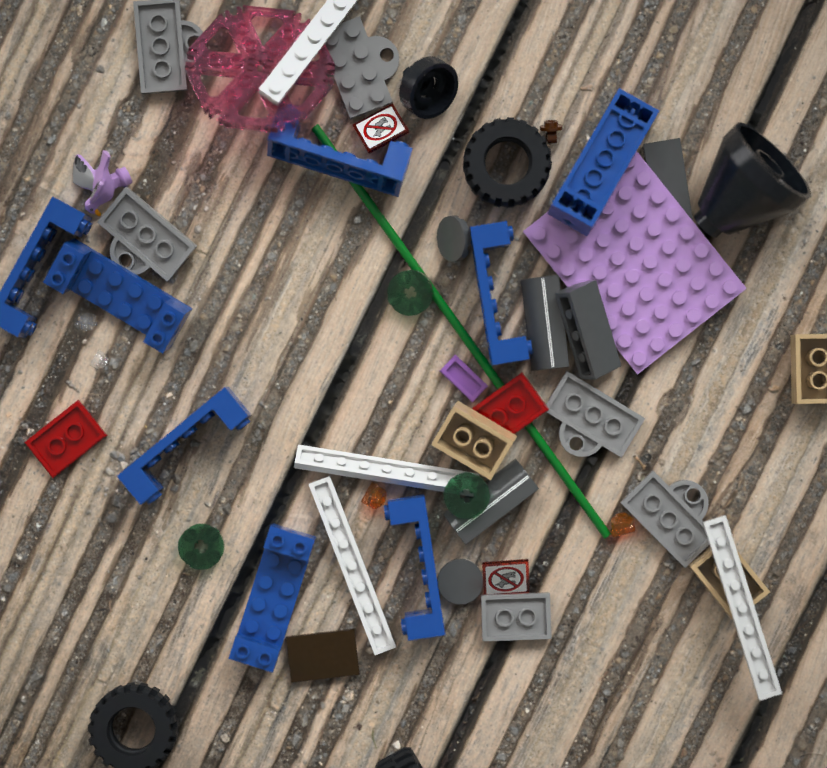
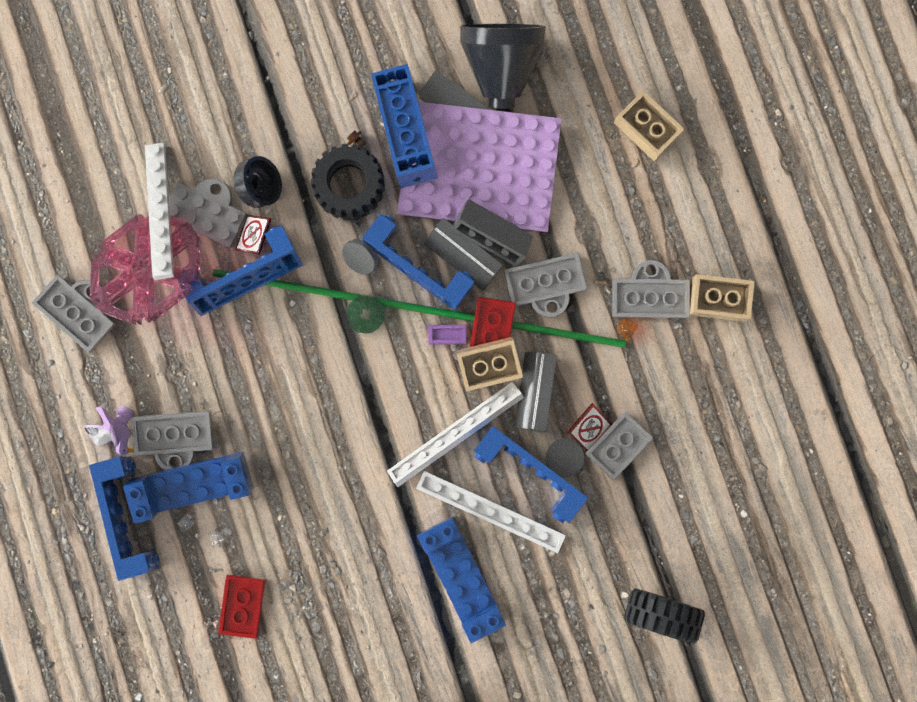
camera: 45 degrees left, 5 degrees down
blue plate [117,387,252,505] -> none
clear green plate [178,523,225,570] -> none
dark brown tile [286,628,360,683] -> none
clear orange plate [361,482,386,509] -> none
clear green plate [443,472,490,519] -> none
white plate [702,515,782,701] -> none

